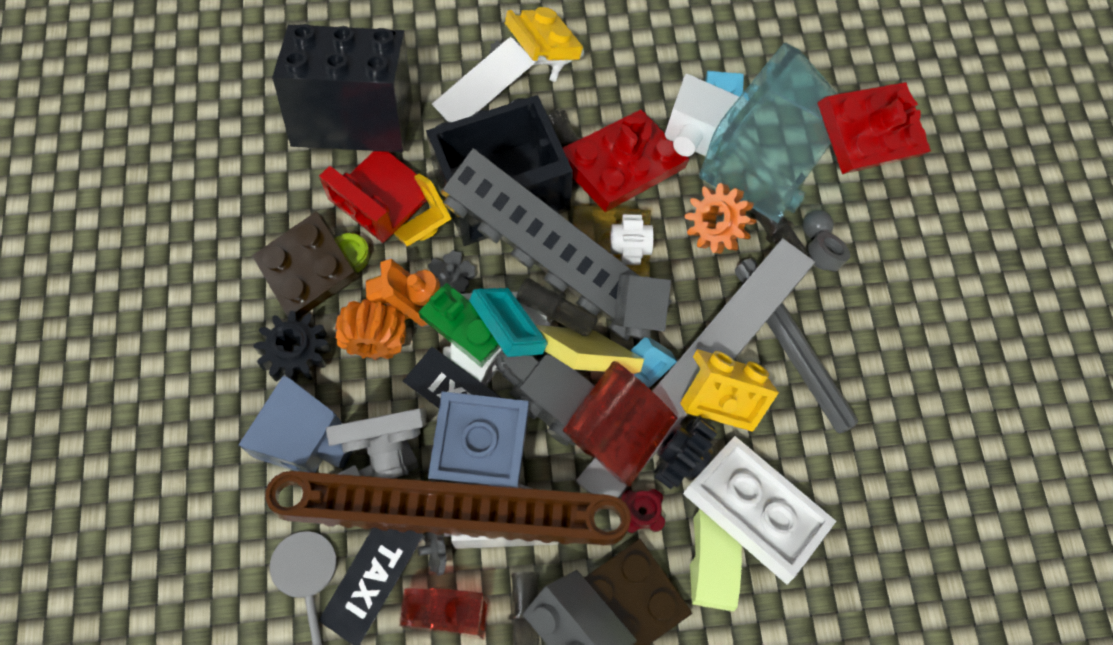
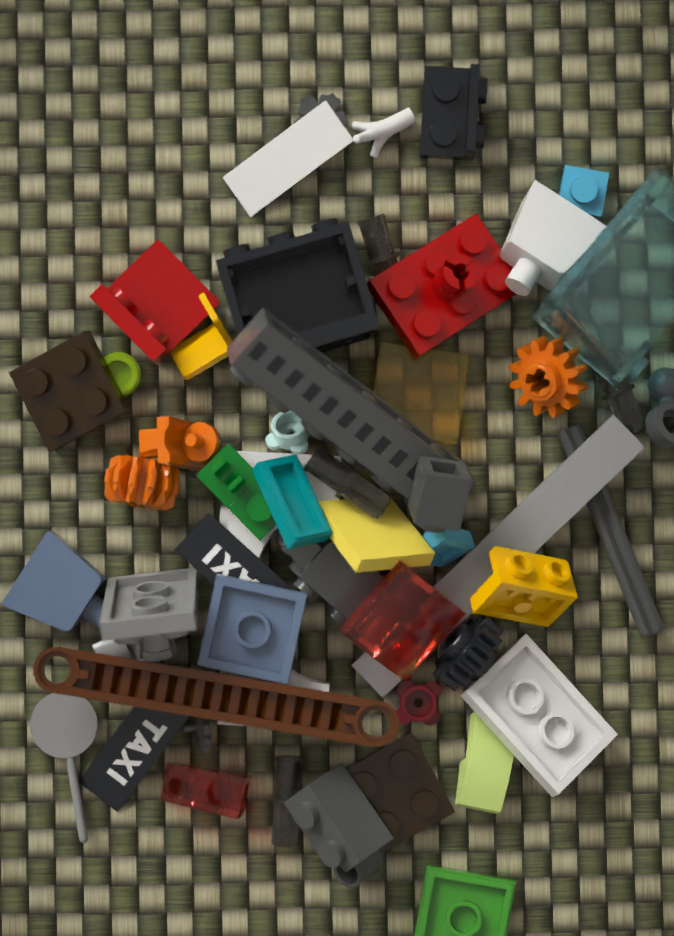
camera: 10 degrees right, 20 degrees up
black gear [253,310,331,383] -> none
black container [272,24,413,153] -> none
dark grey plant [428,250,476,294] -> none
yellow plate [505,7,583,61] -> none
white gear [611,214,653,265] -> none
none -> light aqua plate [265,410,310,454]
none -> black bracket [419,63,488,161]

